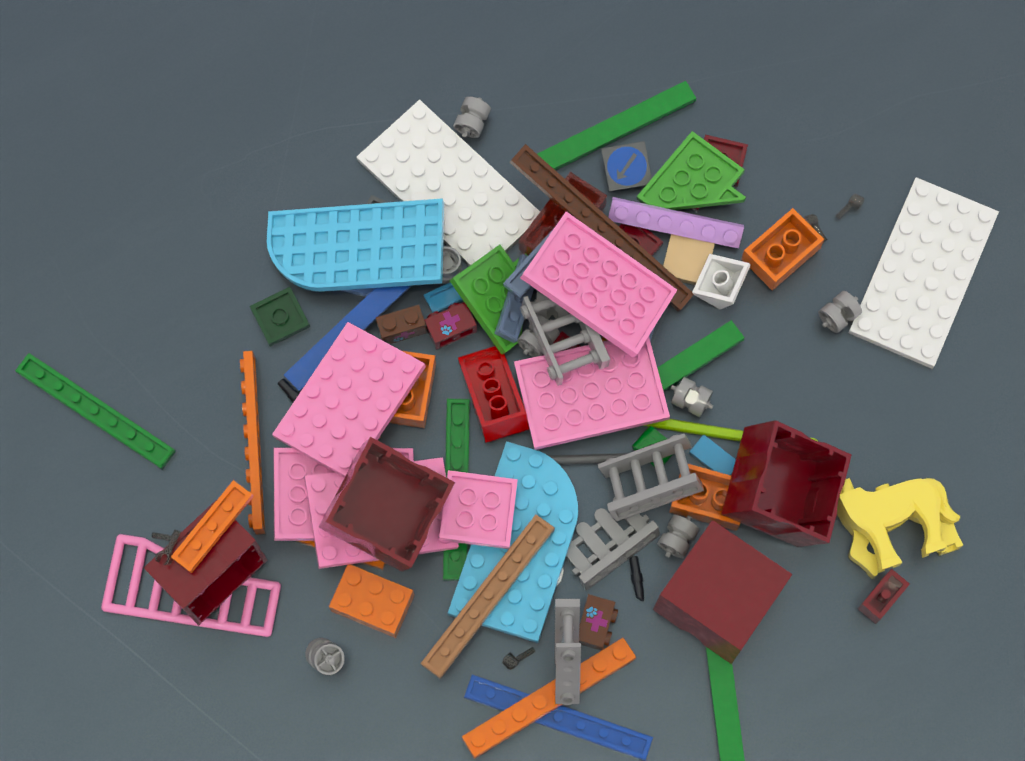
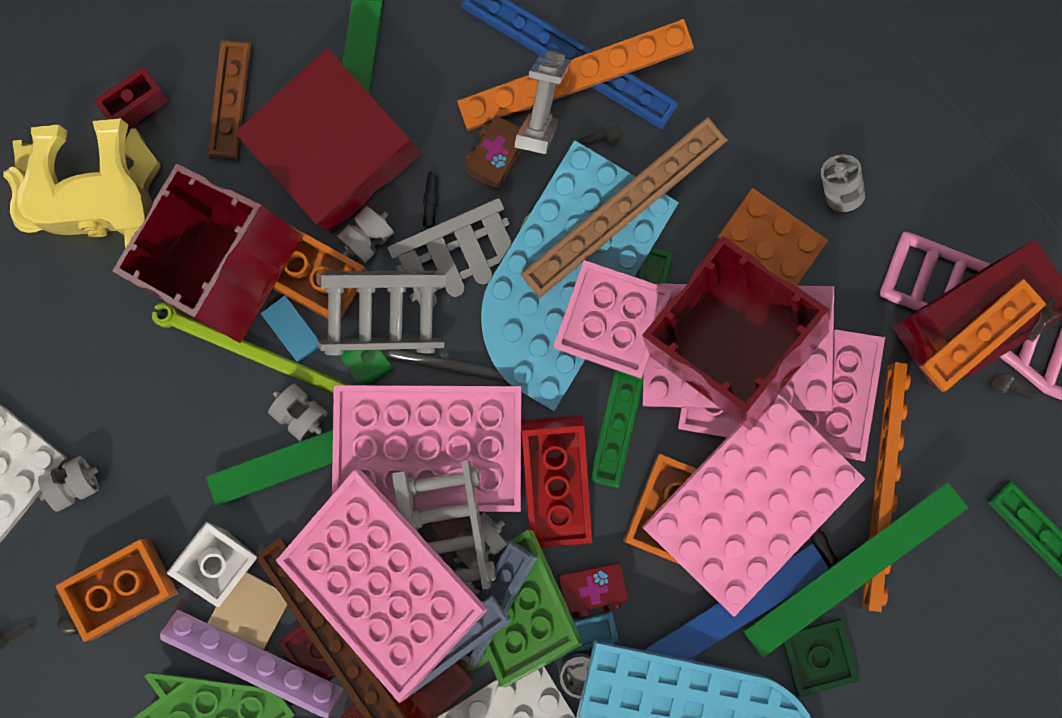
camera: 170 degrees left, 10 degrees up
reddish brown brick [376,304,427,344] -> none
none -> dark orange tile [207,40,252,161]
none -> green tile [744,483,968,658]

